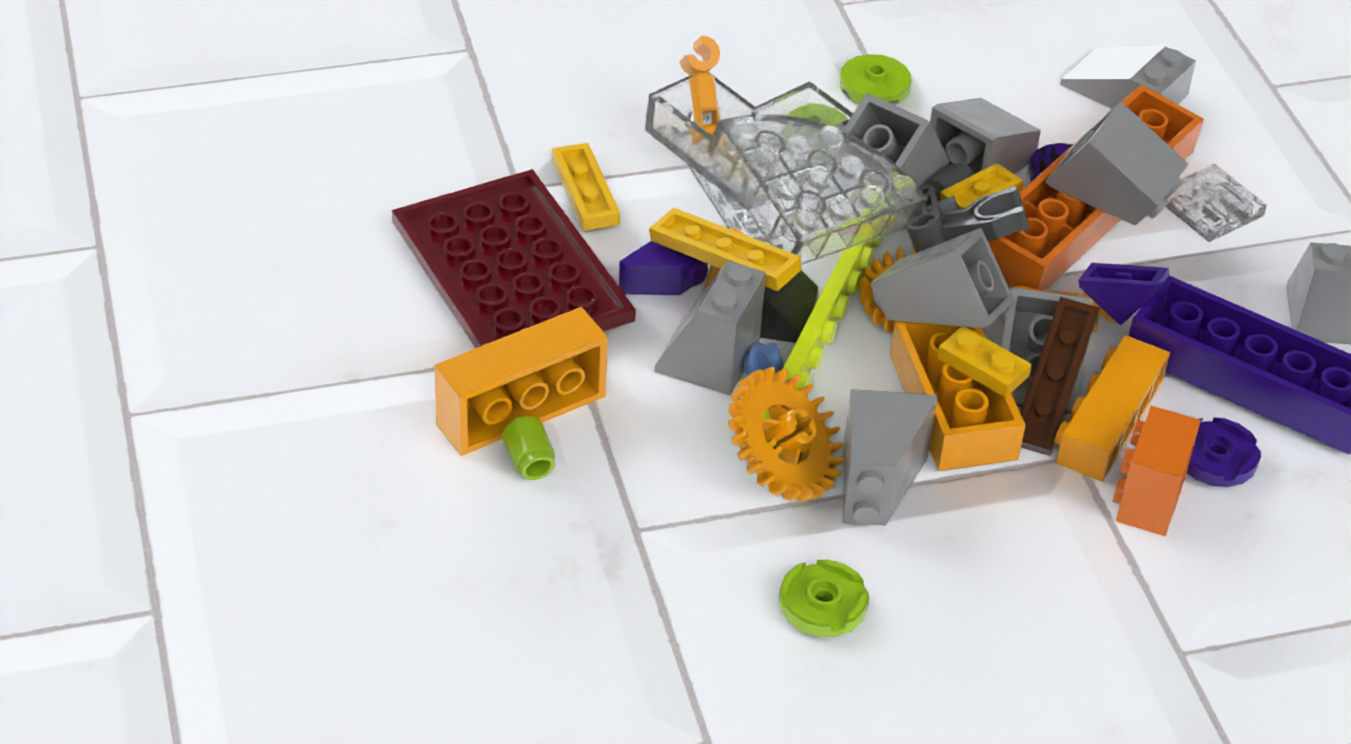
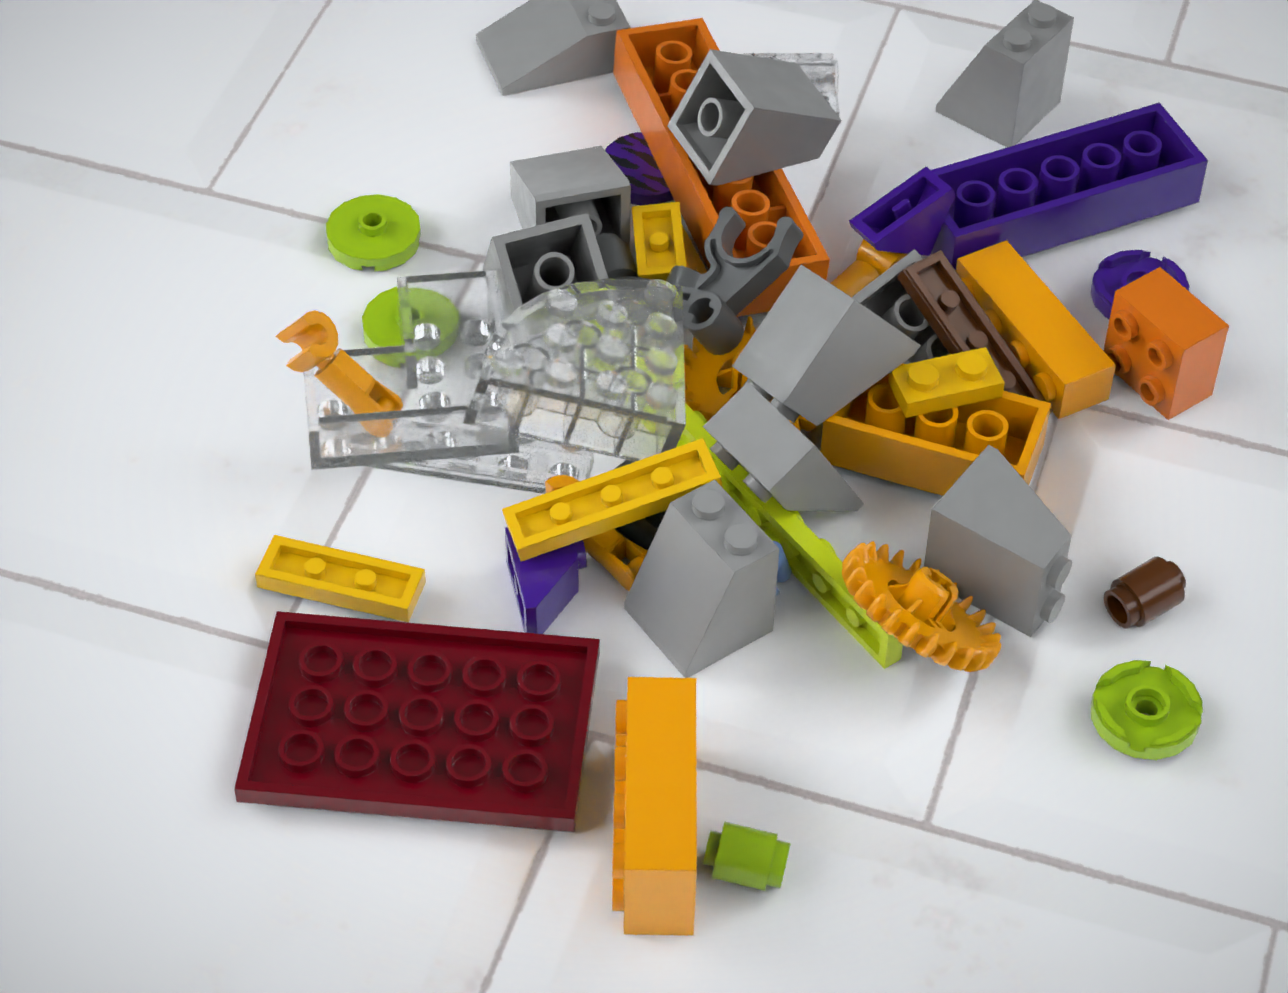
camera: 55 degrees left, 5 degrees up
none -> light grey slope [703,382,864,511]
none -> reddish brown brick [1103,556,1186,629]

